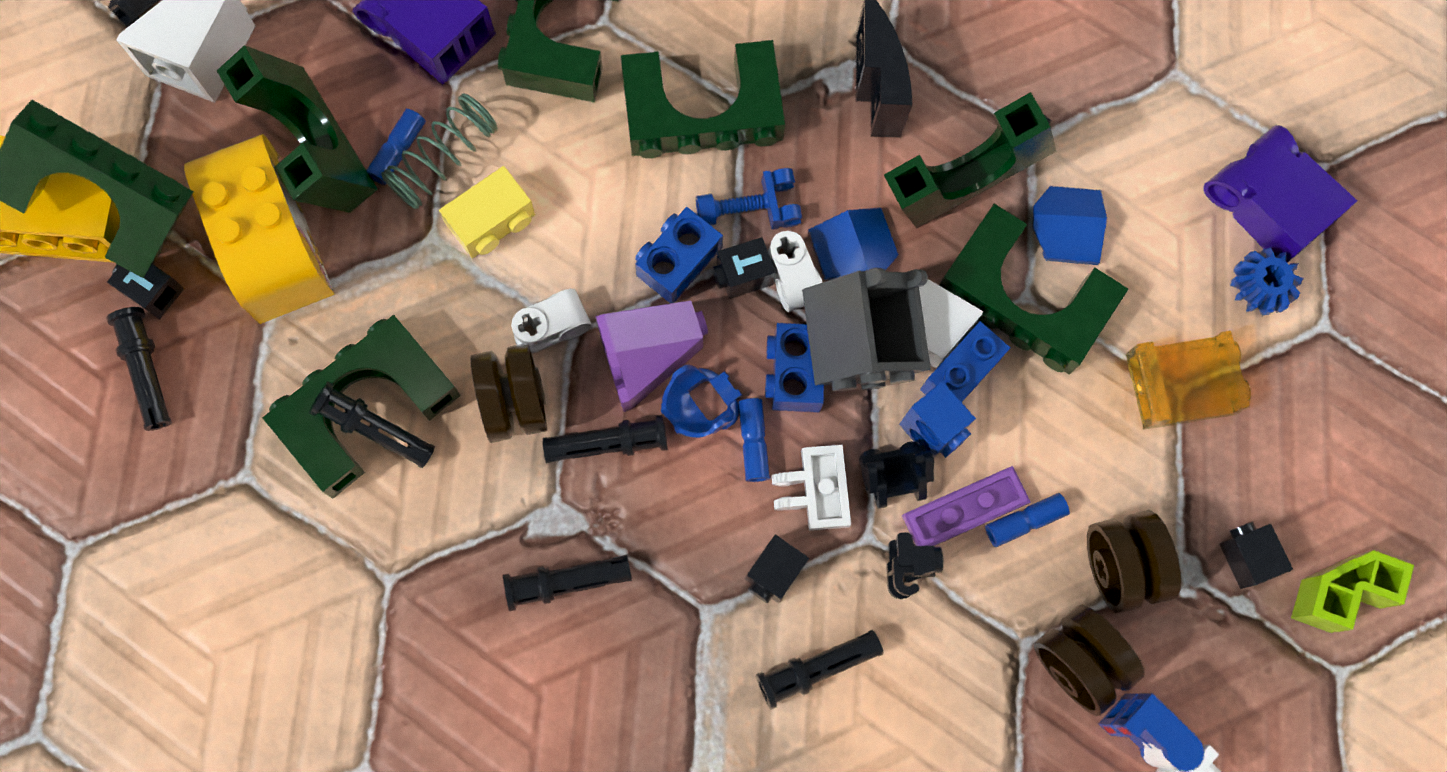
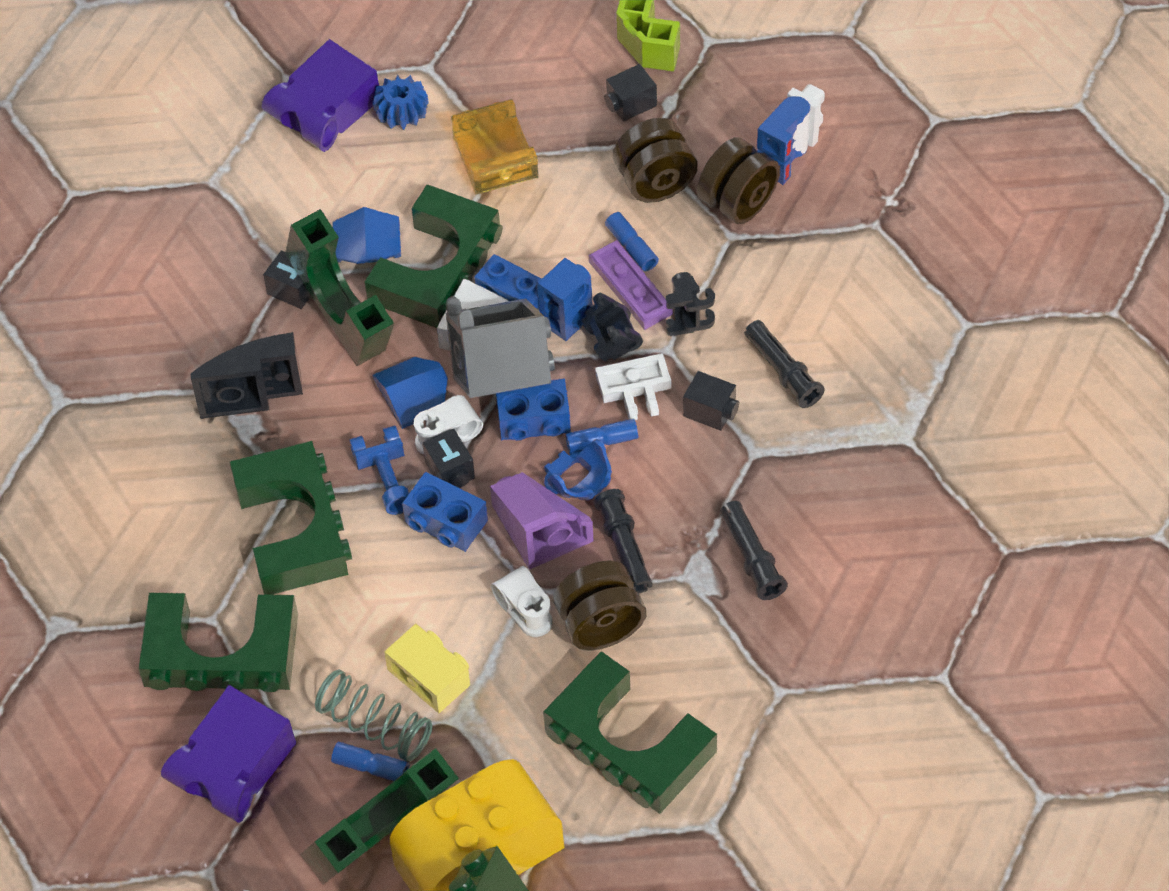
camera: 90 degrees left, 20 degrees down
black pin [309,381,435,468] -> none

